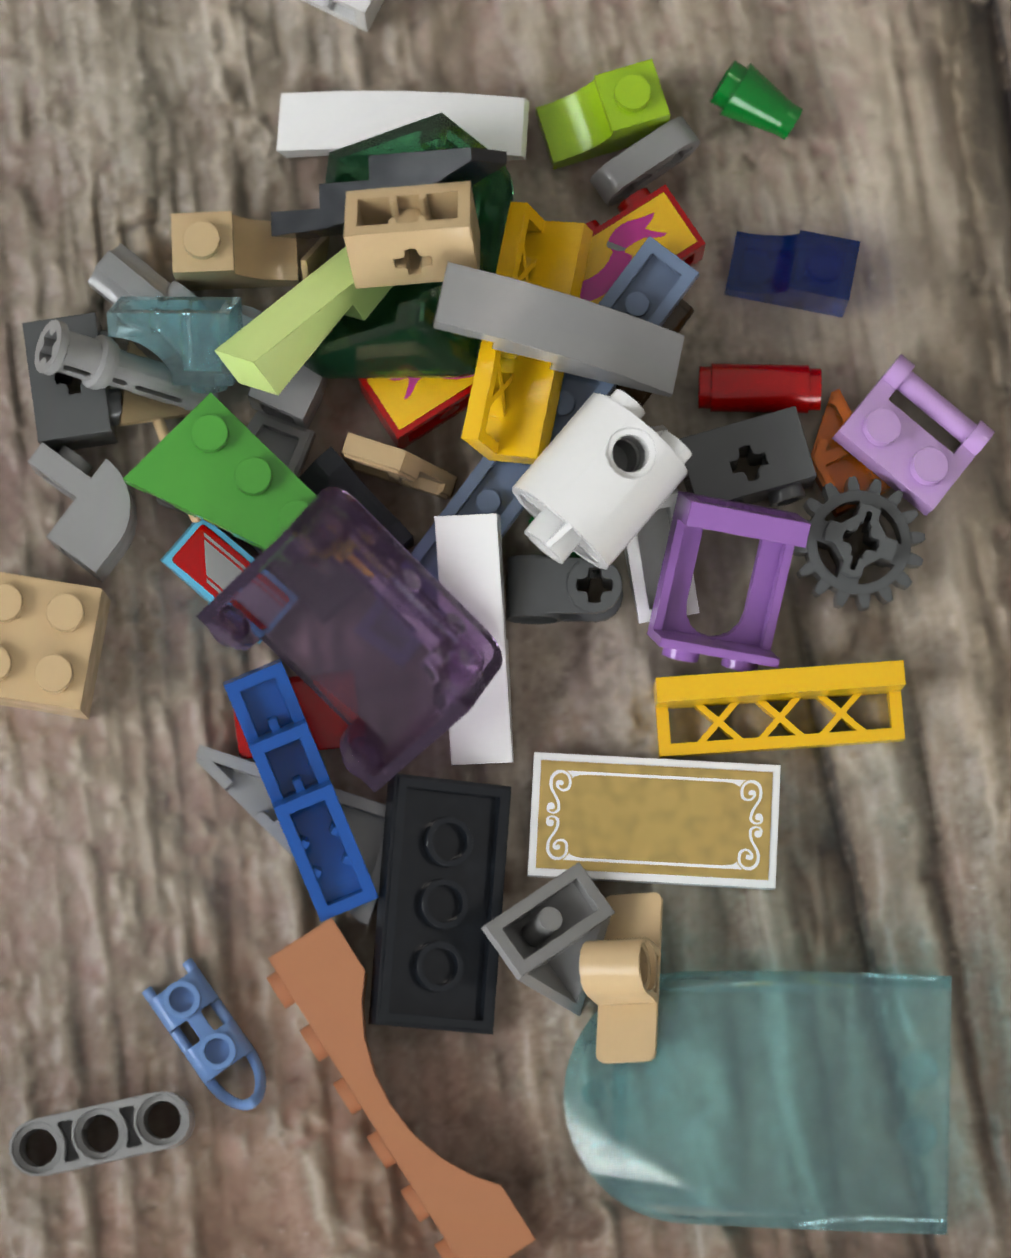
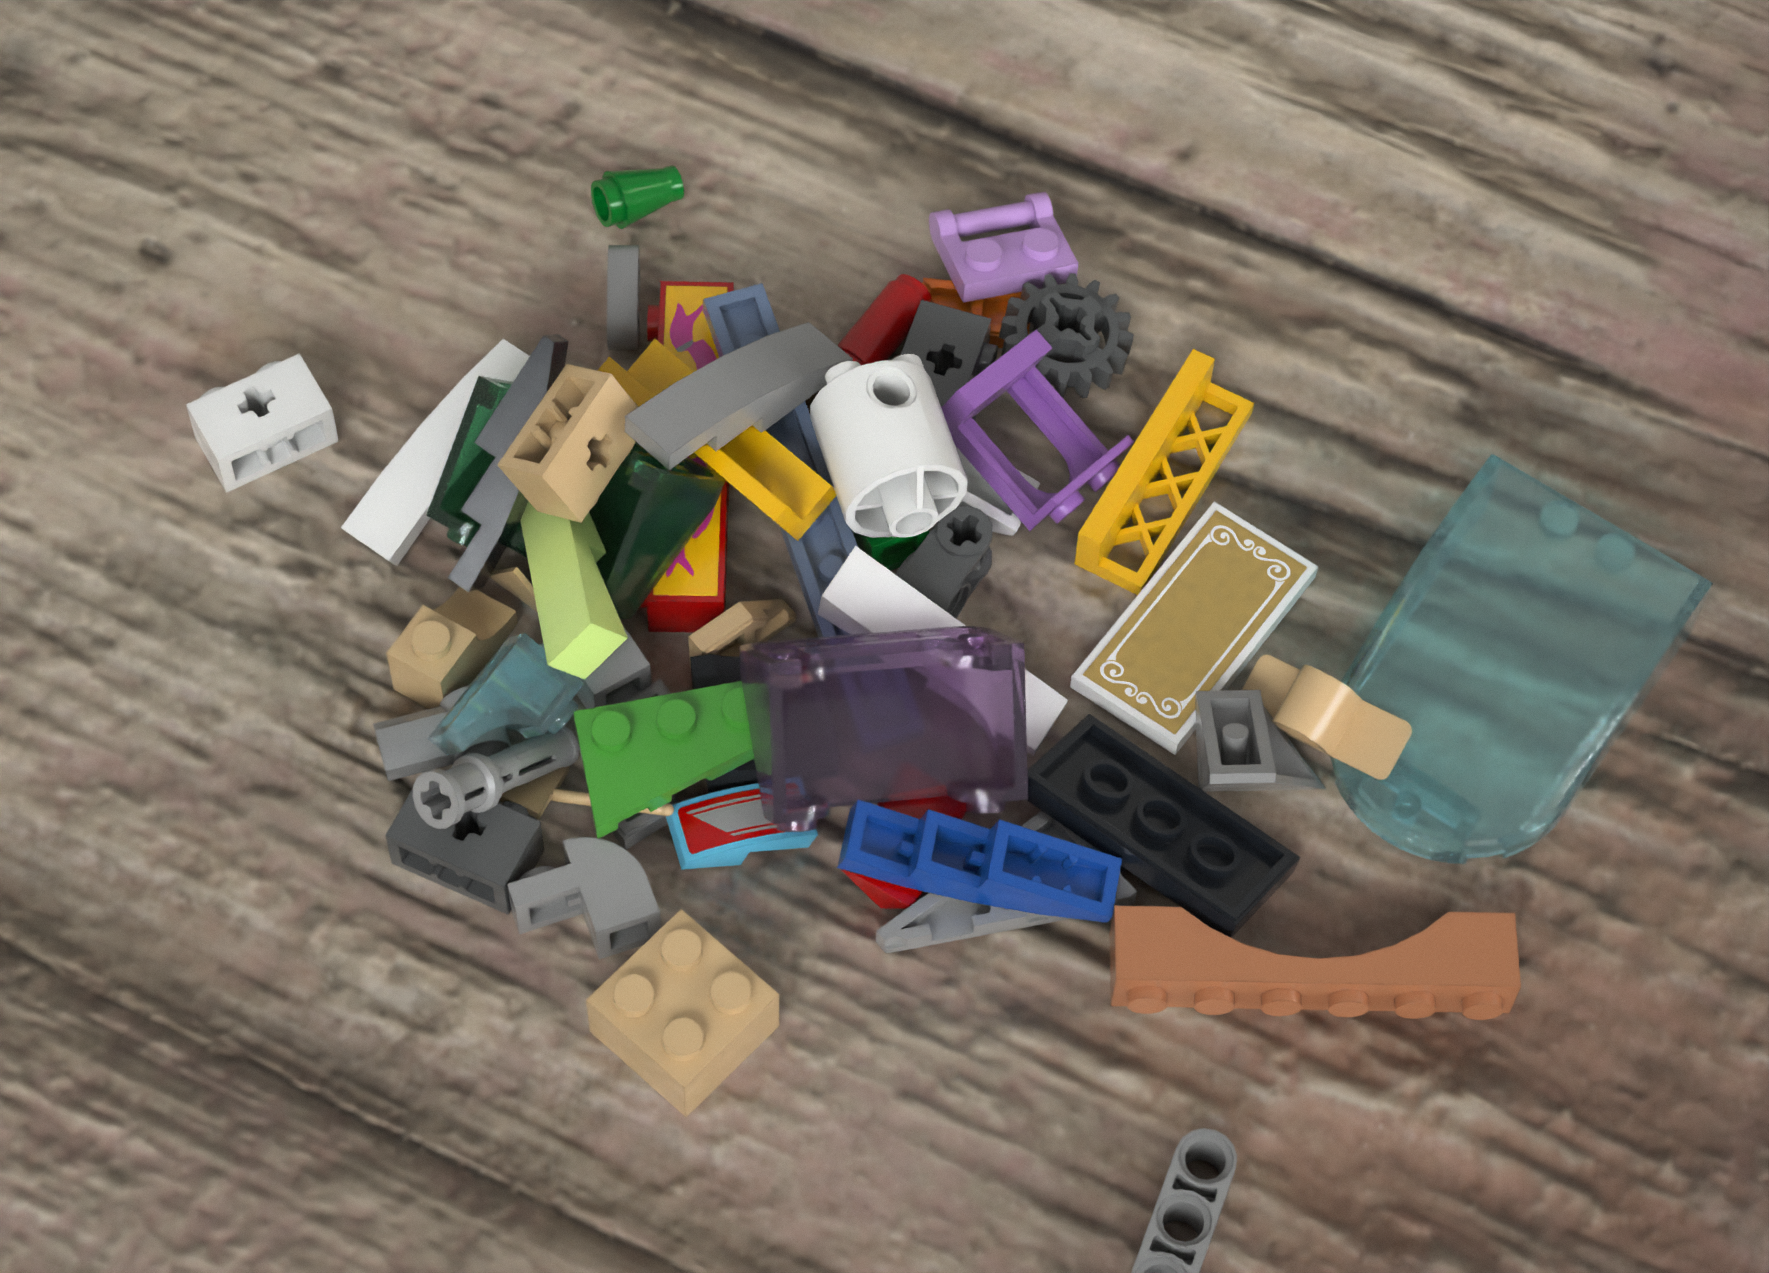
camera: 60 degrees left, 20 degrees down
medium blue piece [142,958,266,1111] -> none
lime arch [536,59,670,170] -> none
clear blue arch [724,230,860,318] -> none

